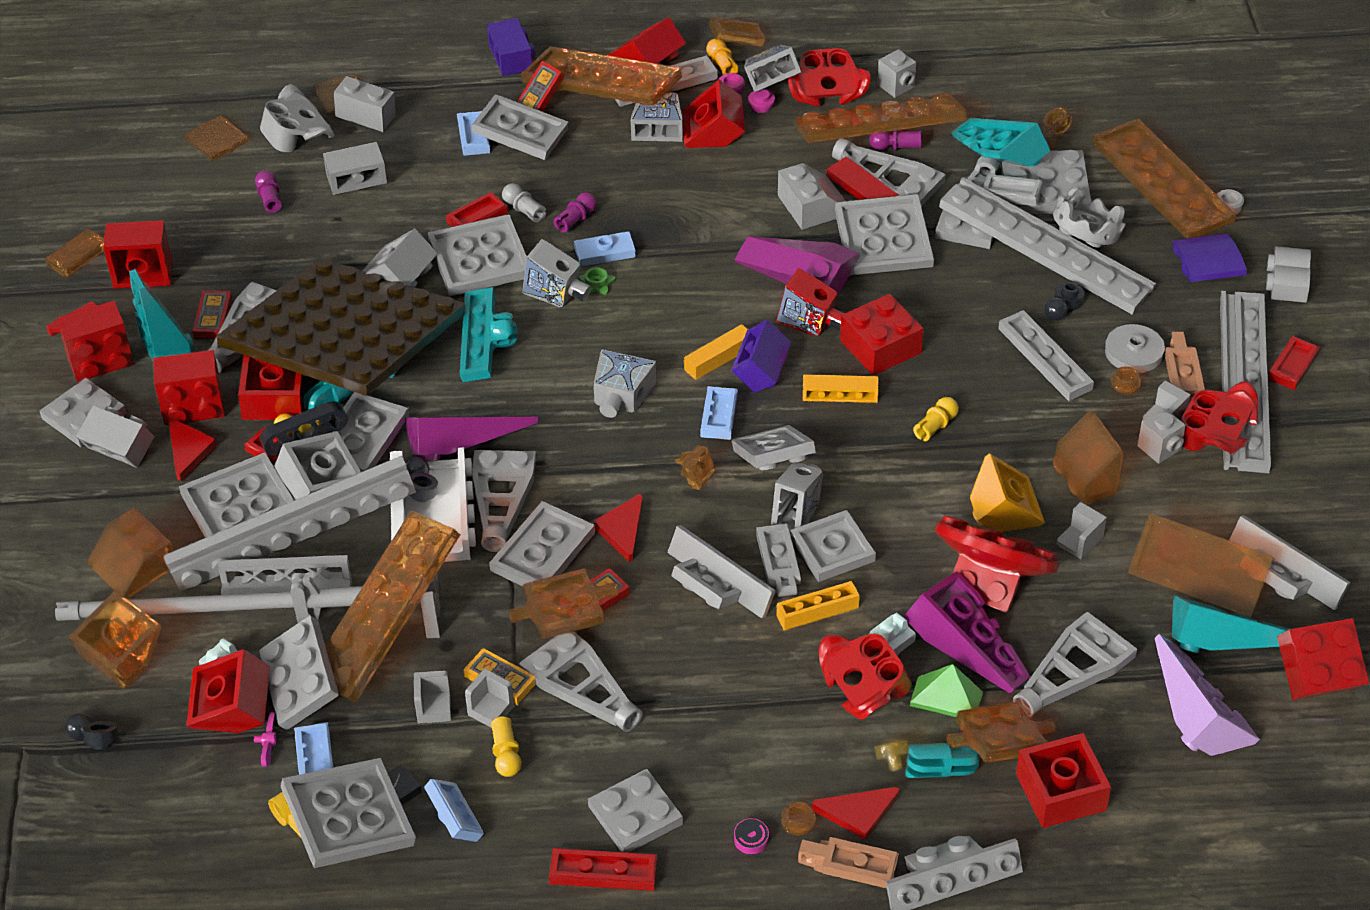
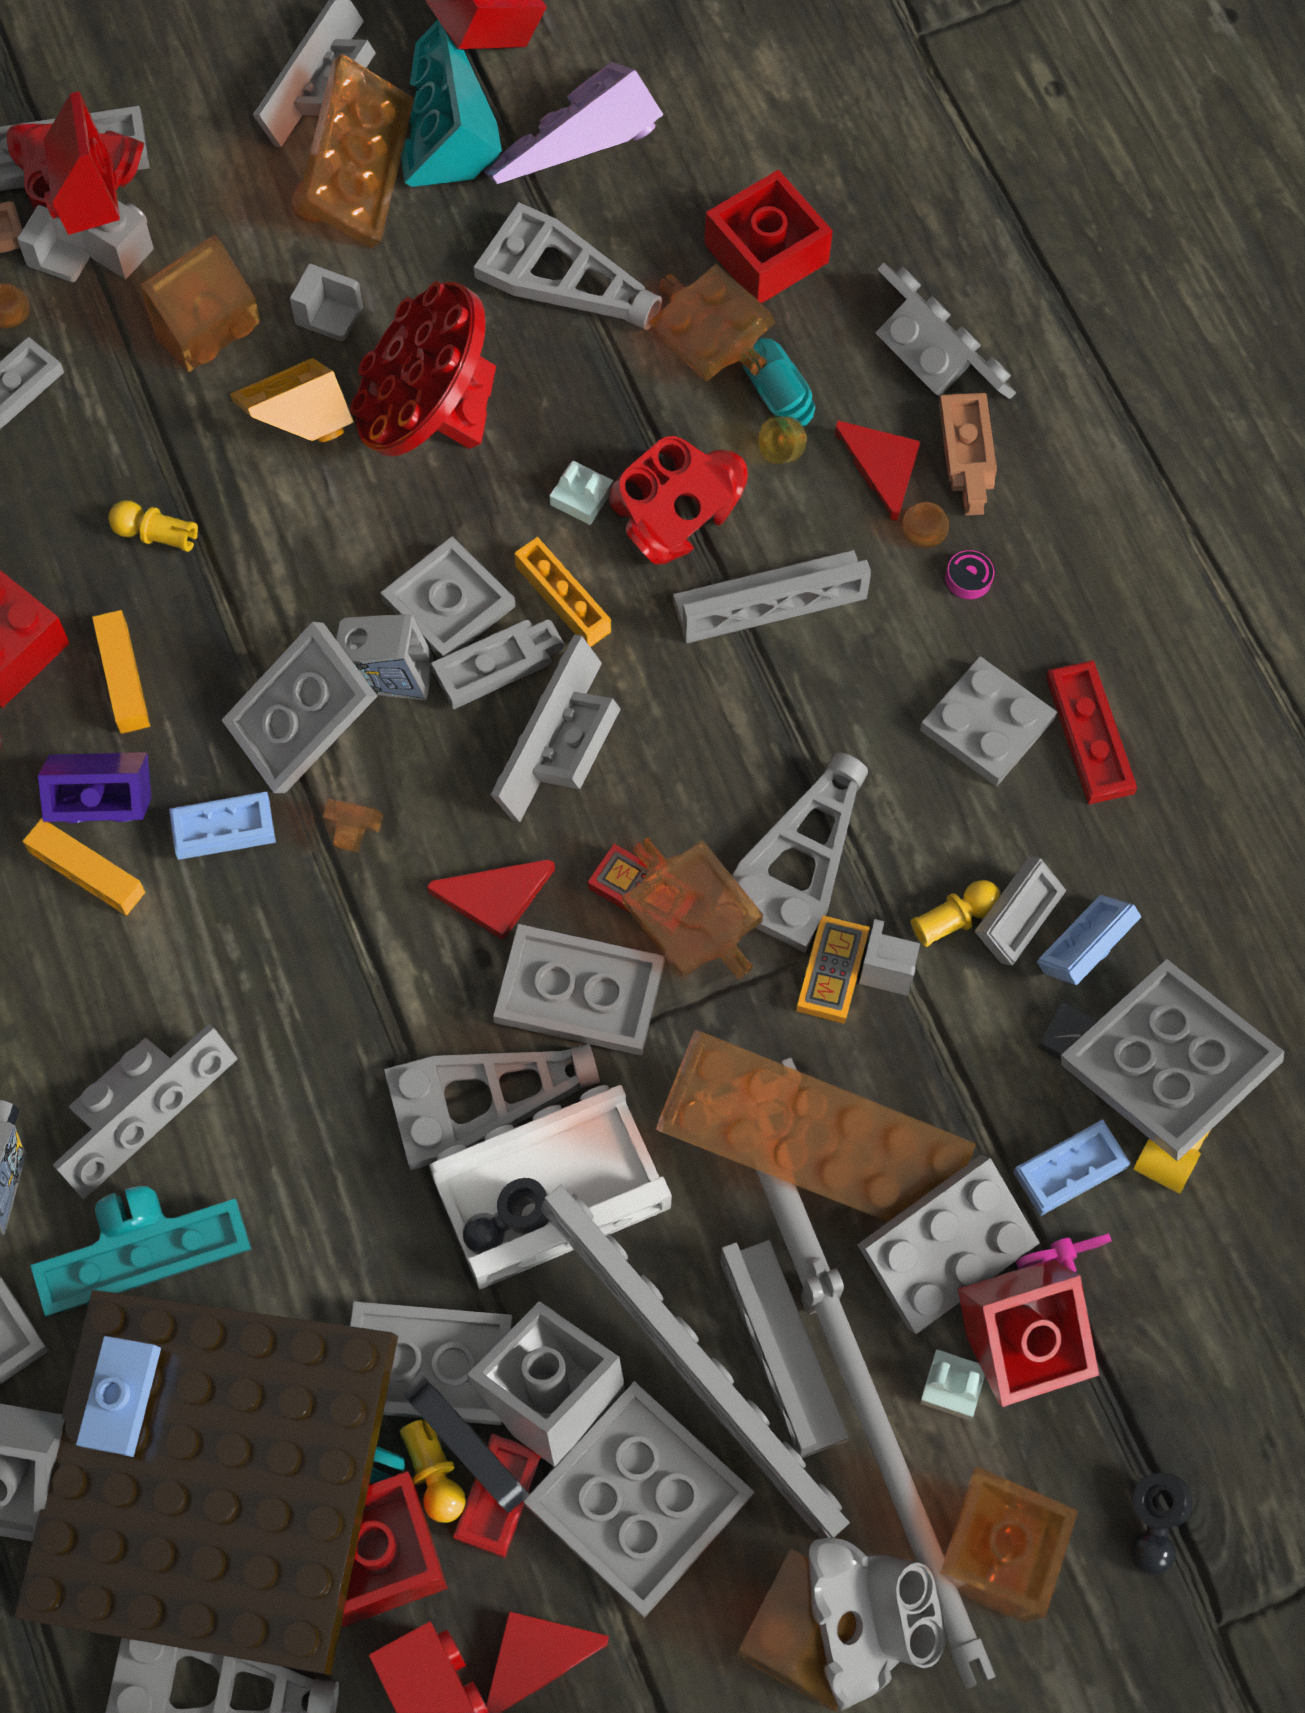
camera: 110 degrees left, 20 degrees up
magenta wedge [406,417,538,461] -> none
light grey panel [414,670,451,723] -> none
light grey torso [594,349,656,418] -> none
magenta wedge [903,571,1031,694] -> none
slope [910,664,983,721] -> none
none -> red slope [40,91,121,235]
none -> light grey bracket [53,1024,237,1200]
none -> light blue plate [76,1336,161,1457]
none -> light grey fence [673,550,871,643]
none -> light grey piece [809,1538,945,1711]
none -> light grey tile [975,856,1066,966]

